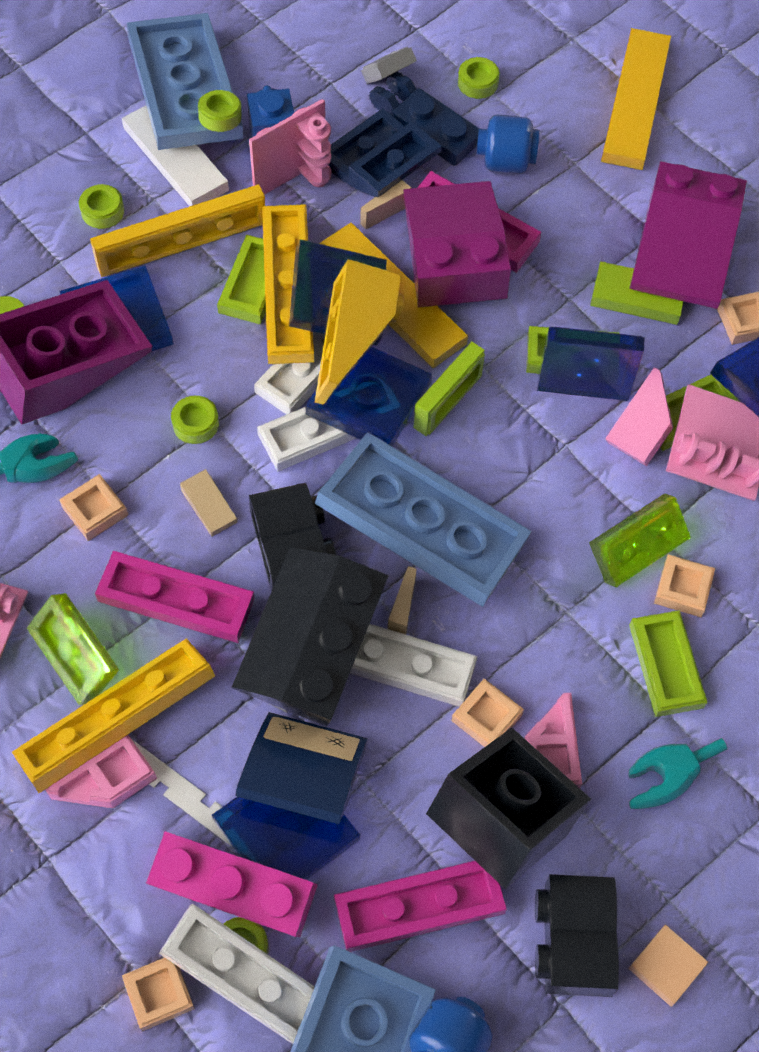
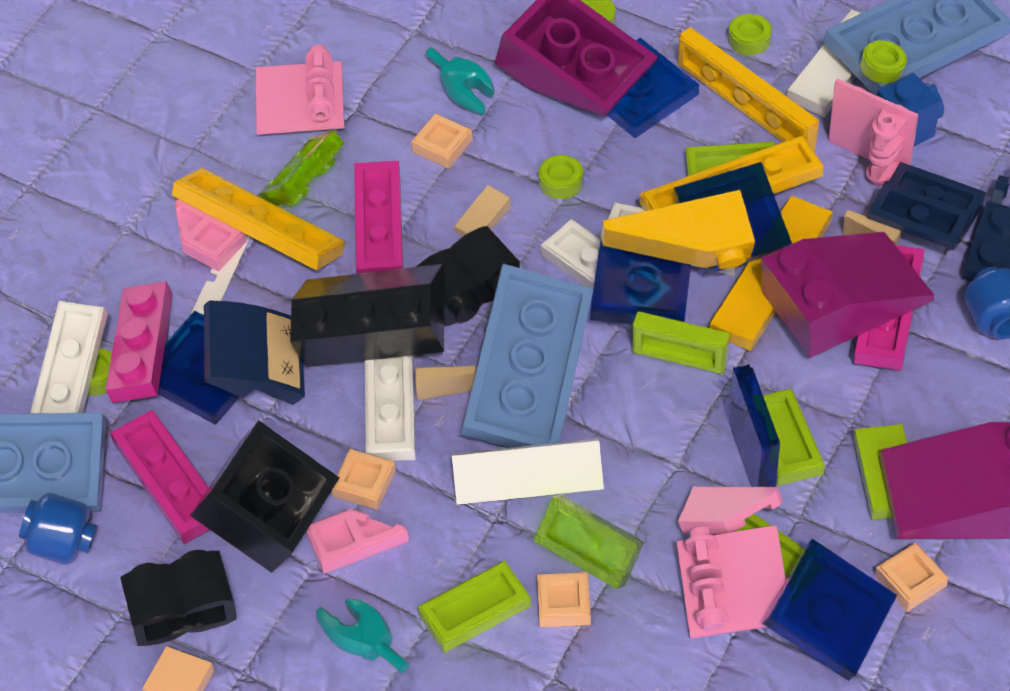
camera: 75 degrees right, 10 degrees down
light nougat tile [122,957,195,1032] -> none
none -> white tile [451,438,604,505]

